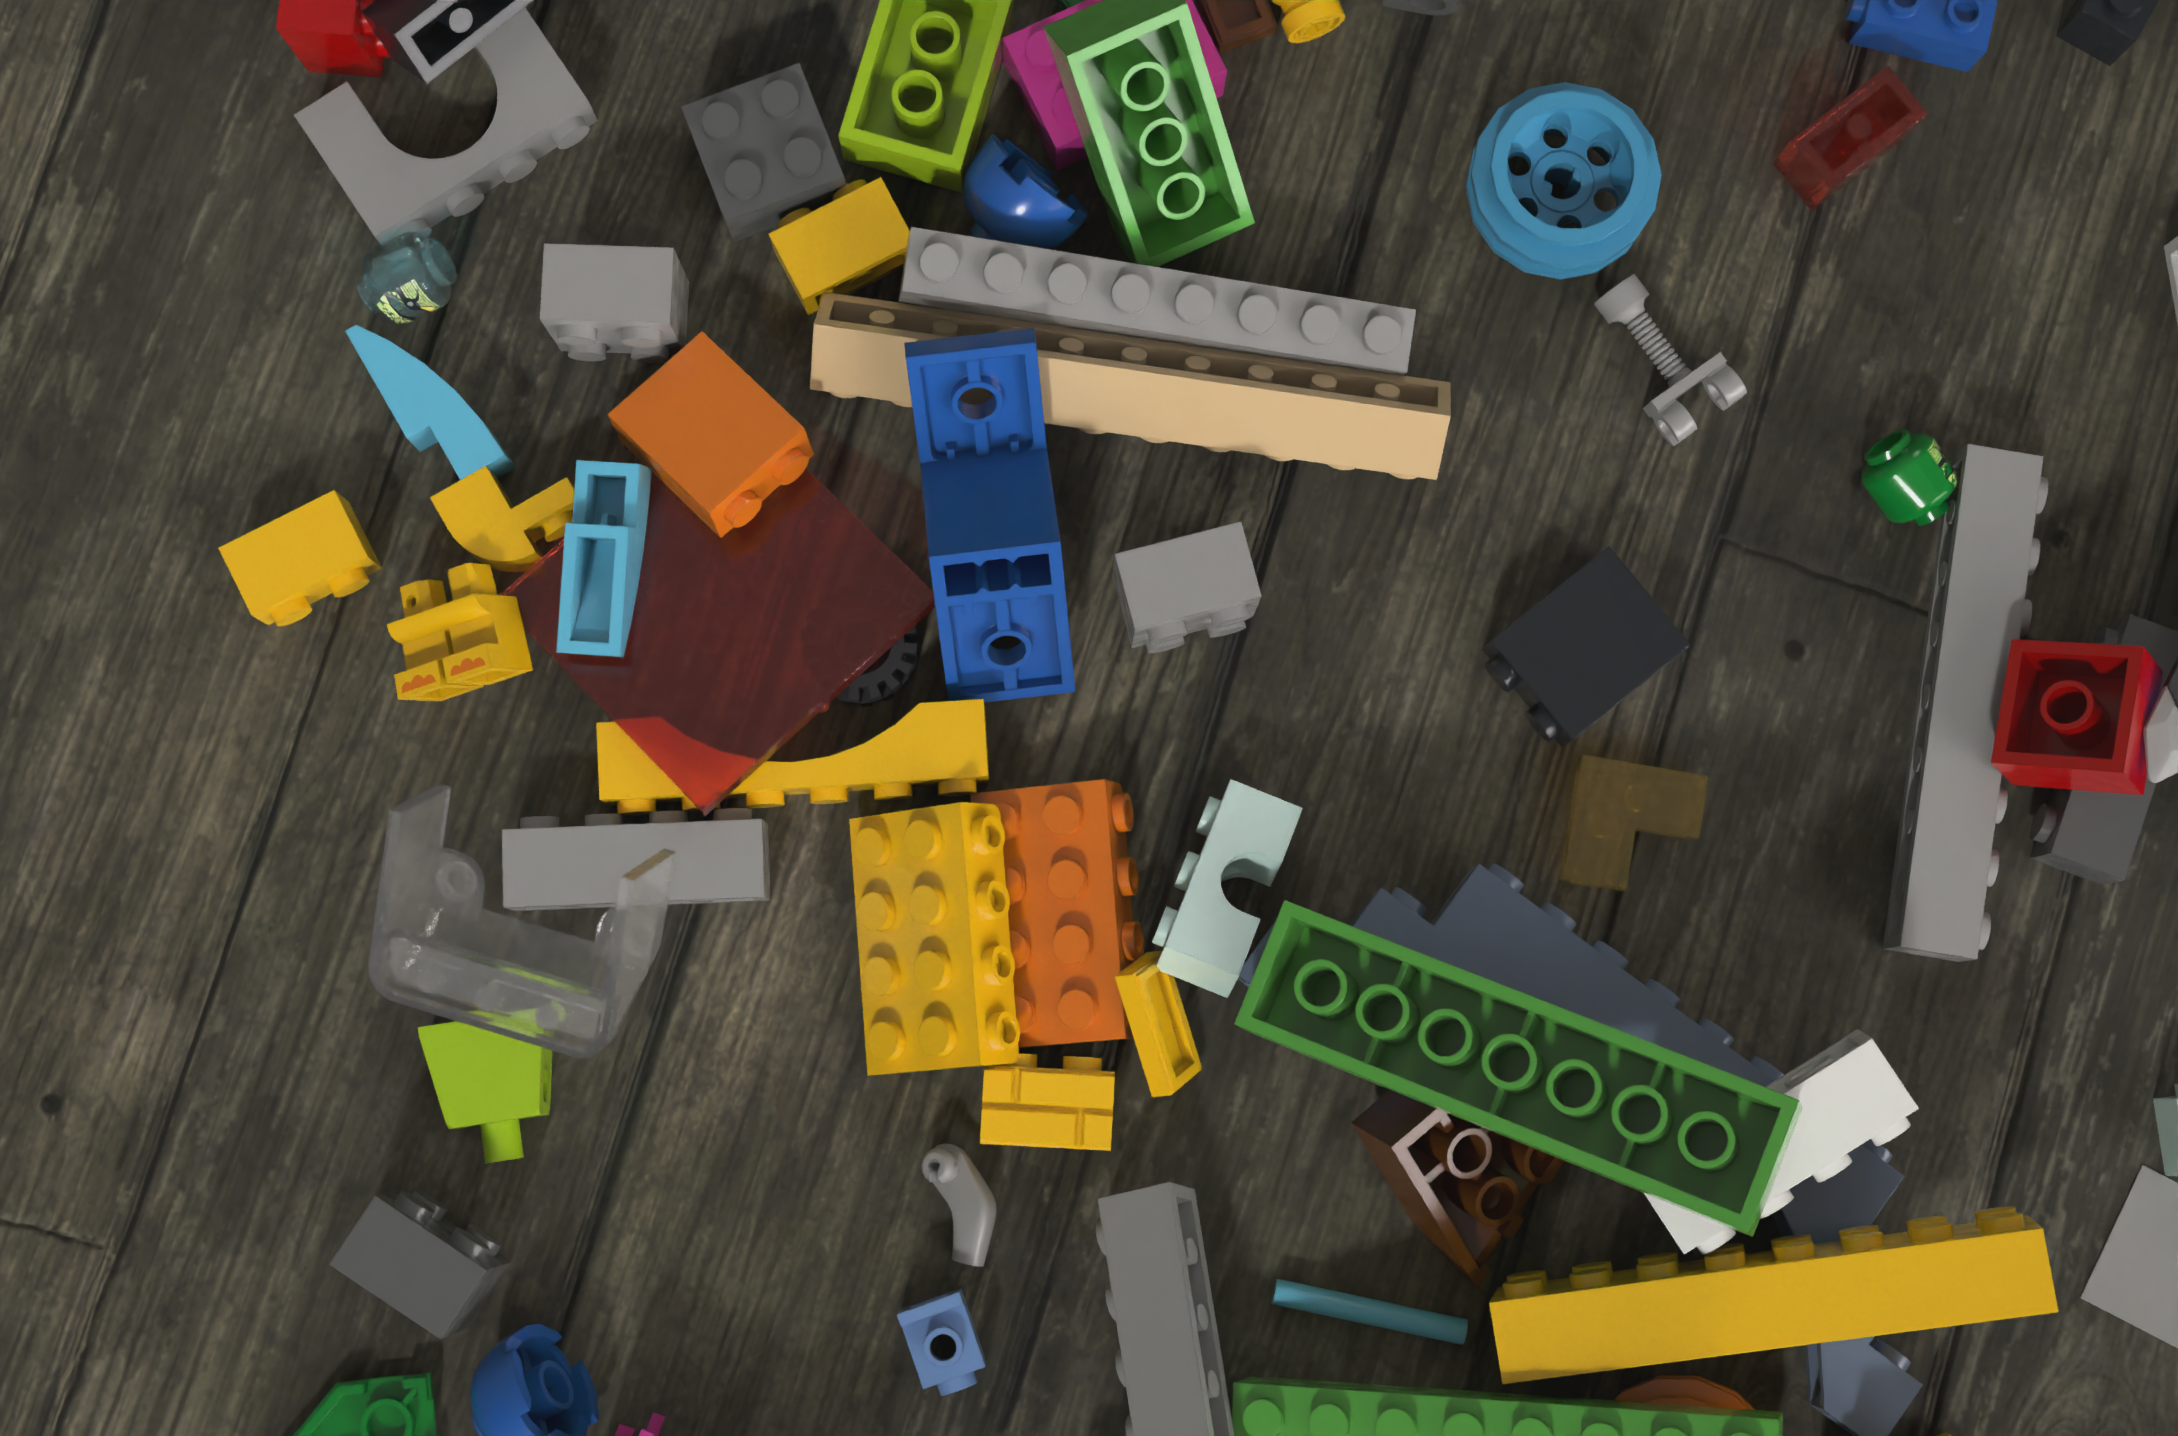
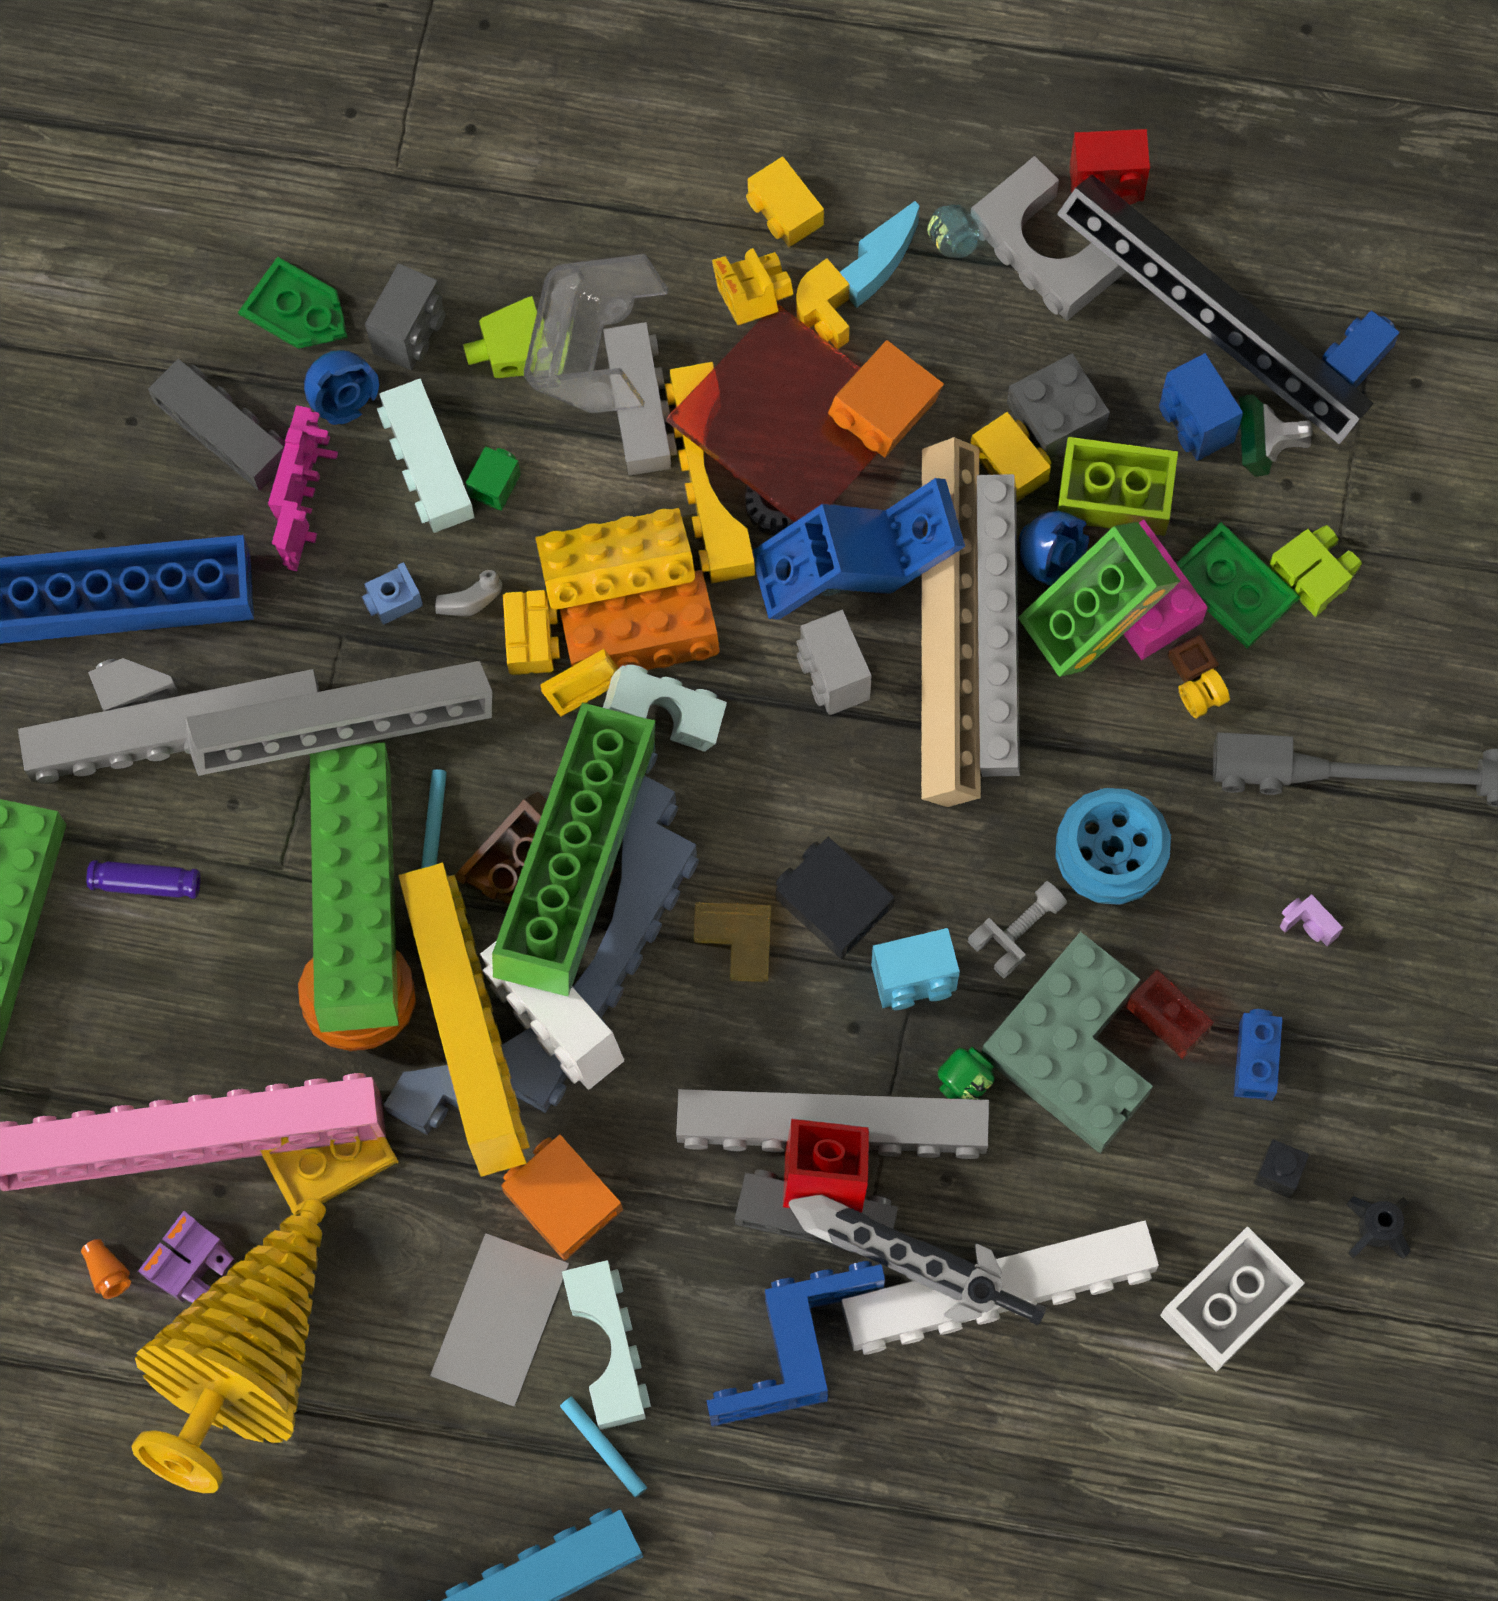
camera: 90 degrees right, 10 degrees down
light grey brick [540,243,689,363] -> none
medium azure slope [557,460,652,657] -> none
none -> light aqua brick [377,379,475,533]
none -> green brick [466,446,521,511]
none -> orange brick [501,1134,623,1261]
none -> medium azure brick [871,928,960,1010]
none -> sand green piece [982,931,1153,1154]

